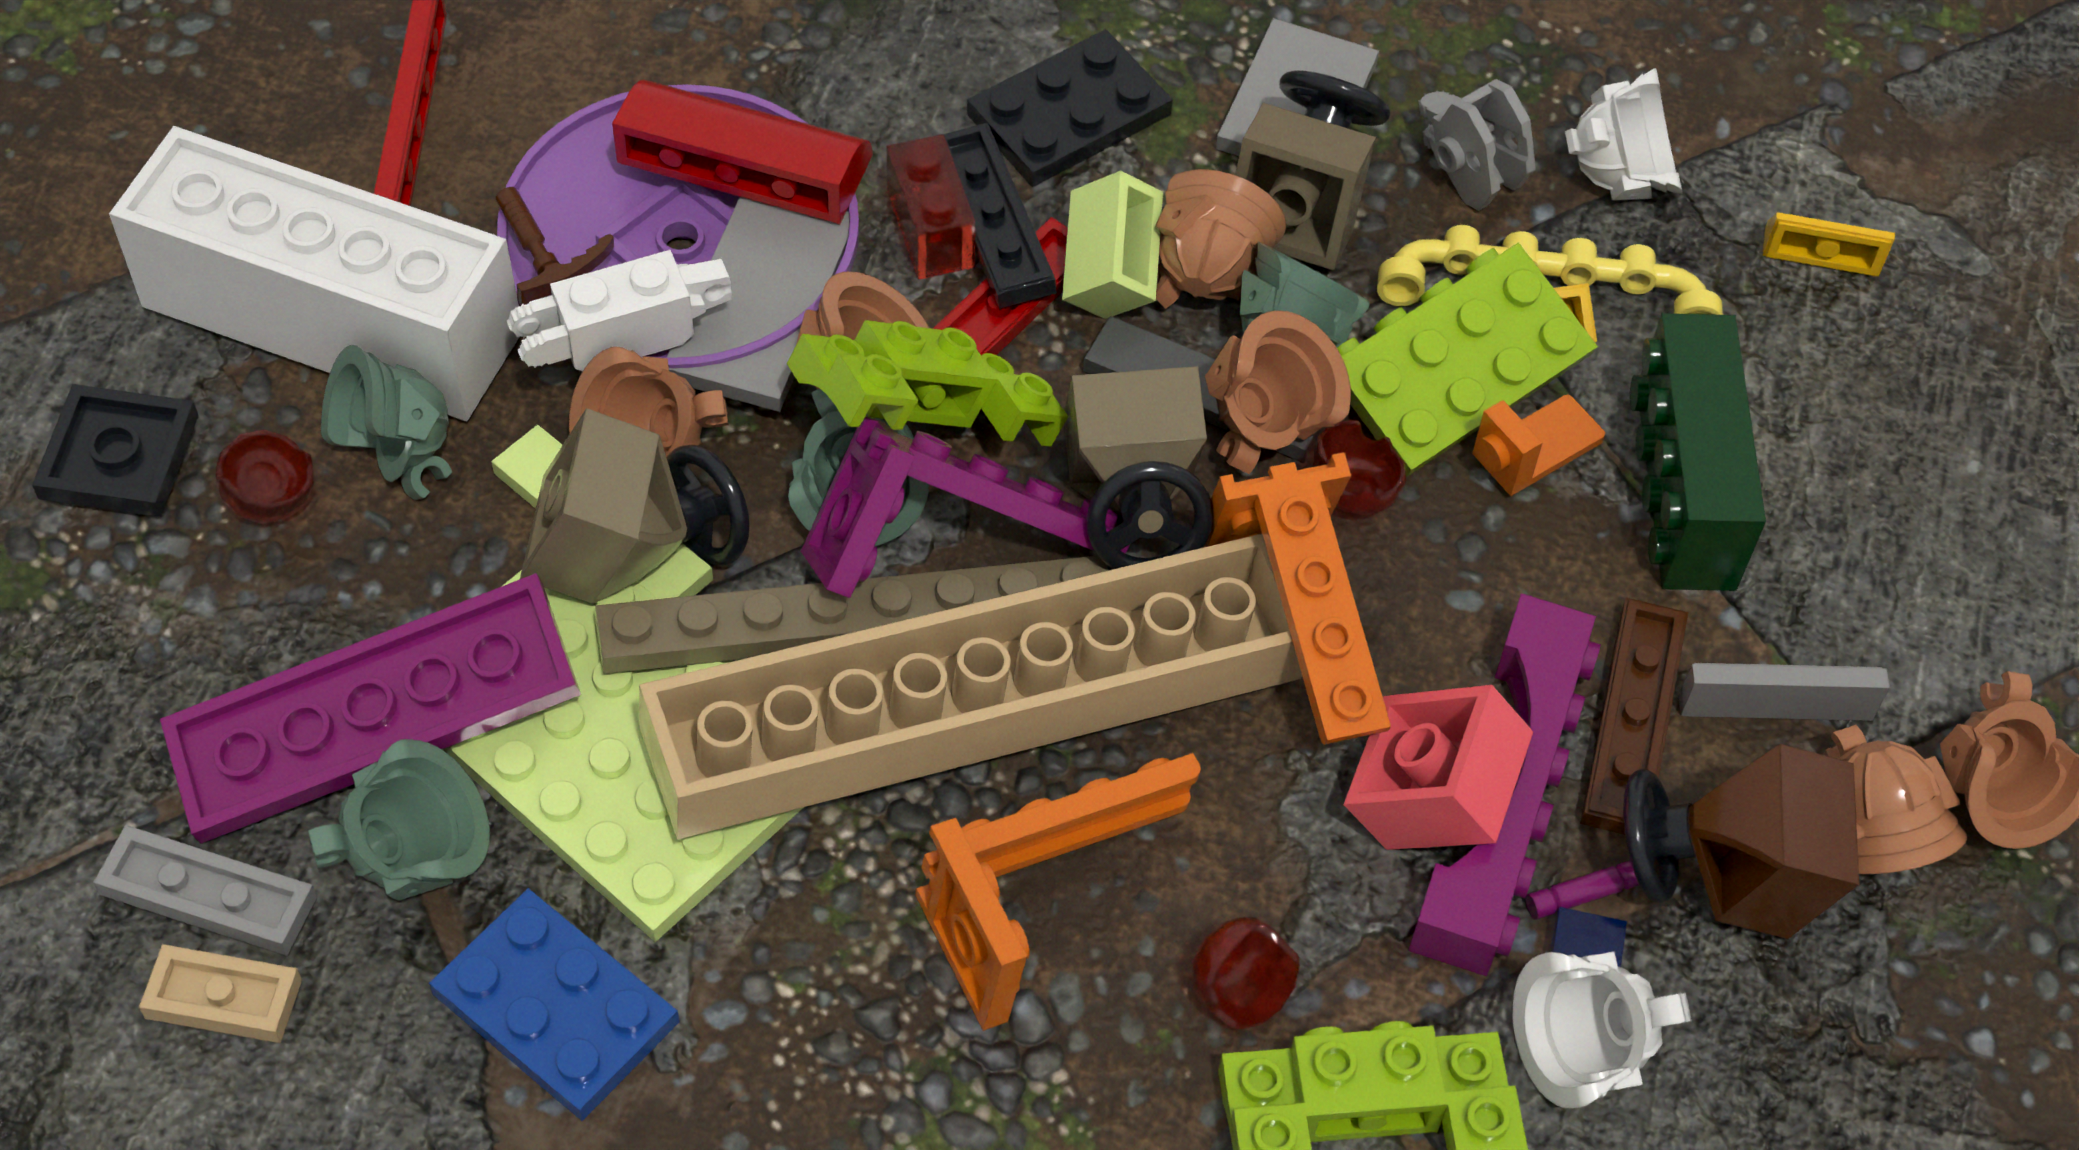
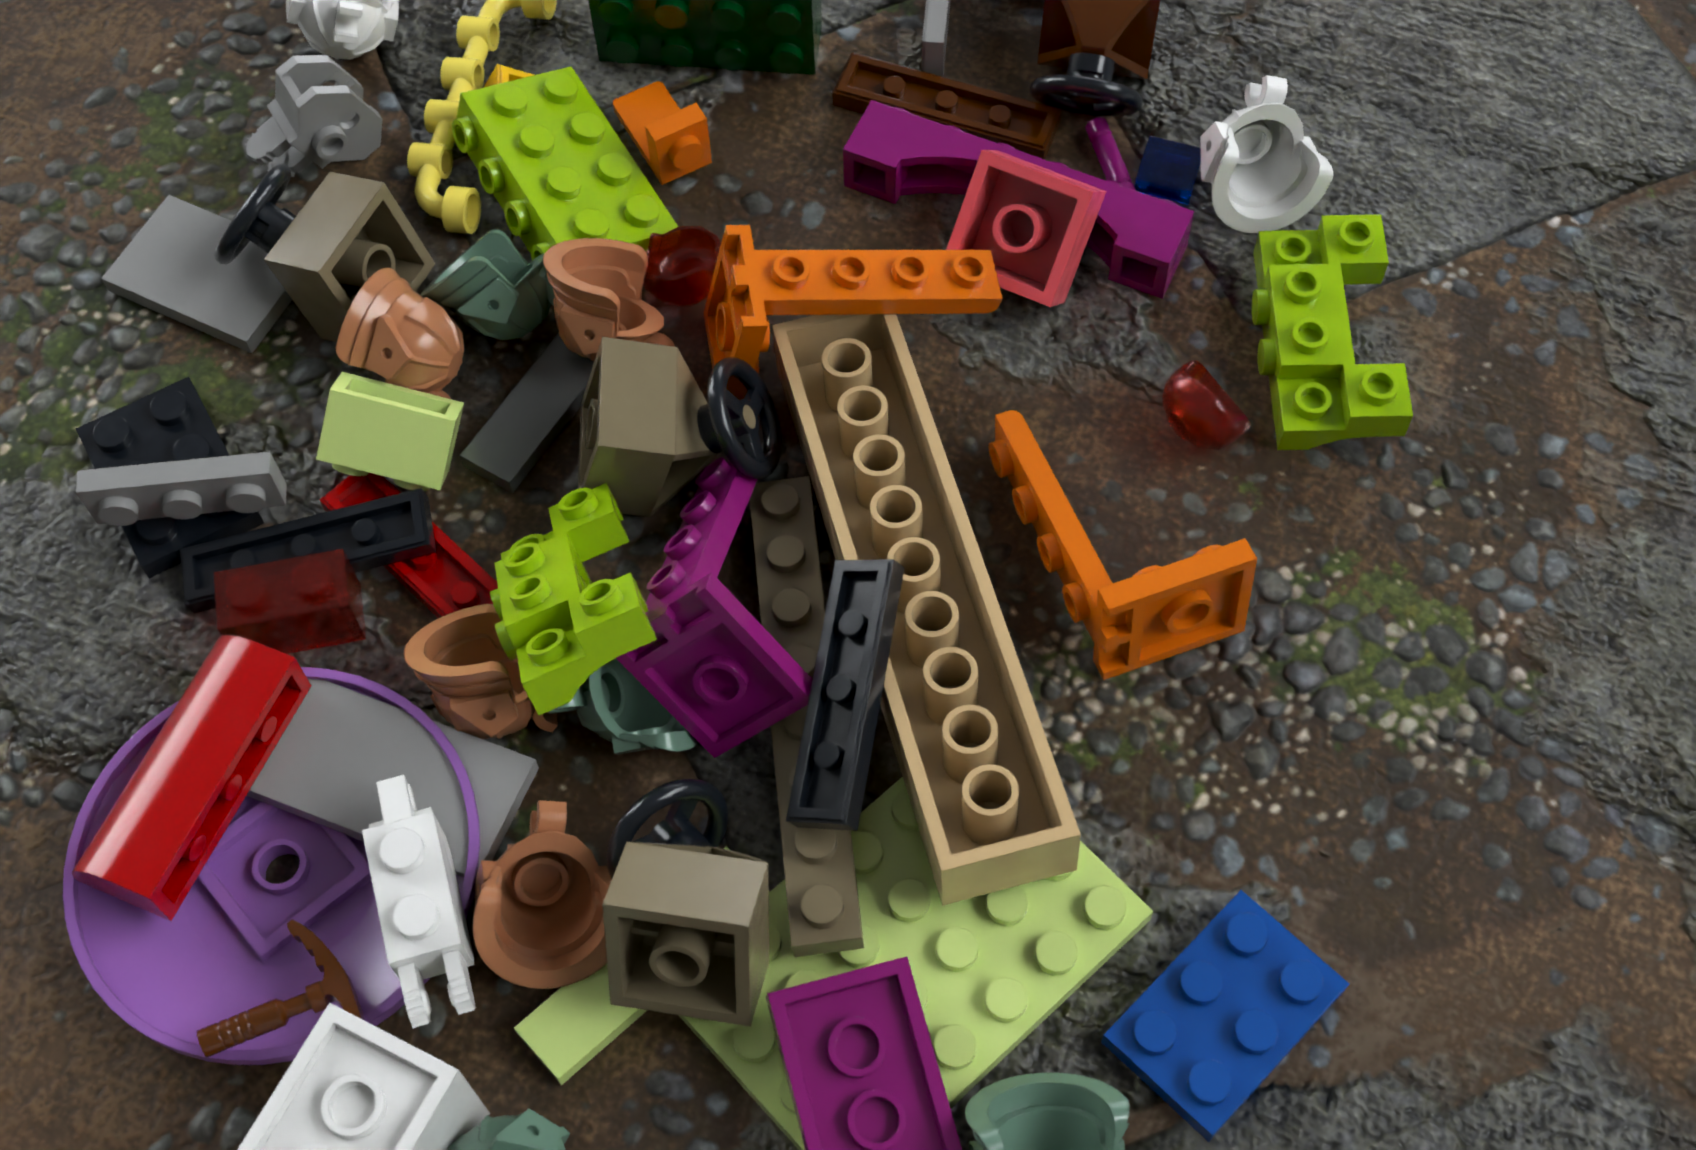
camera: 80 degrees left, 5 degrees up
none -> light grey plate [76,451,287,526]
none -> black tile [786,559,905,831]

